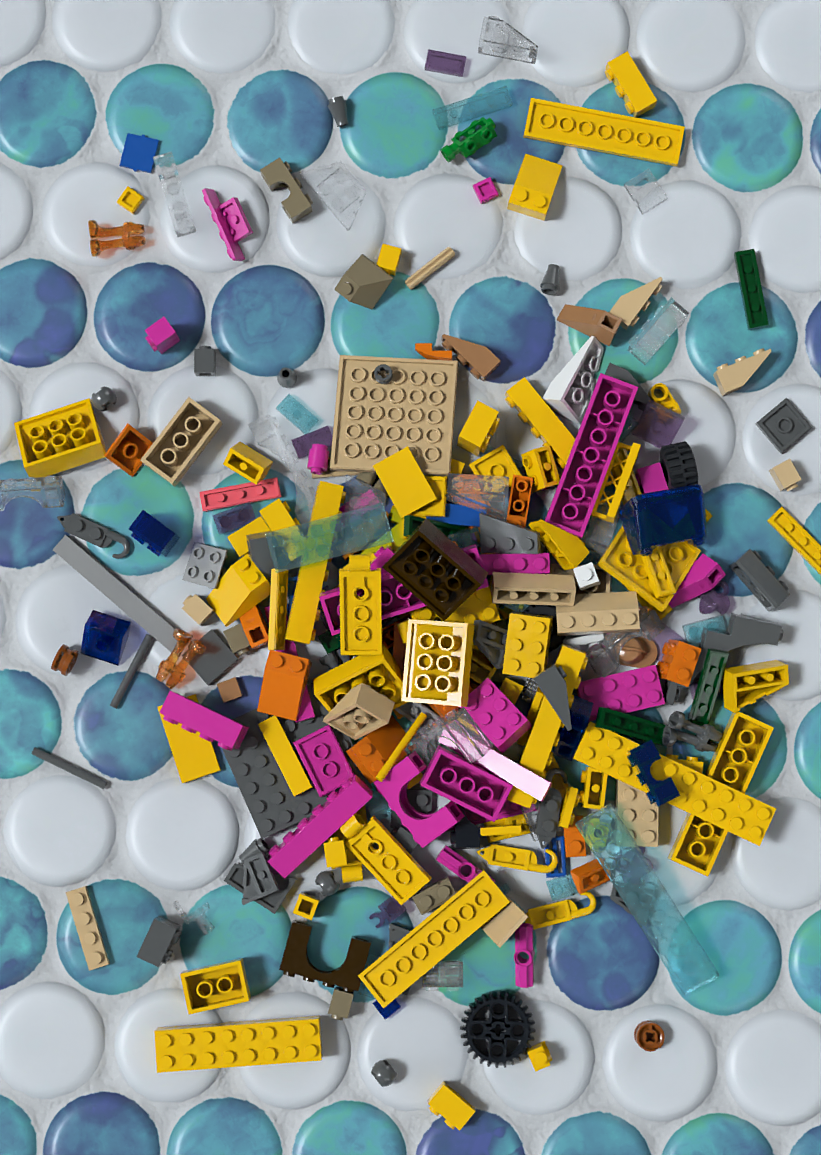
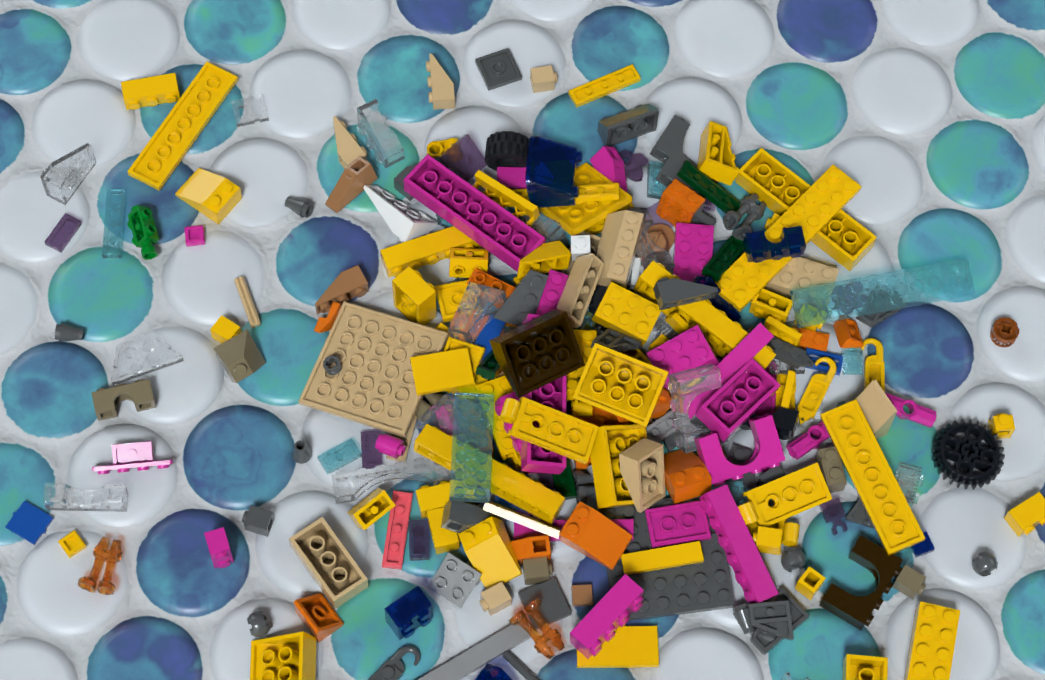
camera: 75 degrees left, 20 degrees down
yellow bar [375,712,427,782] -> none
dark green plate [734,249,769,330] -> none

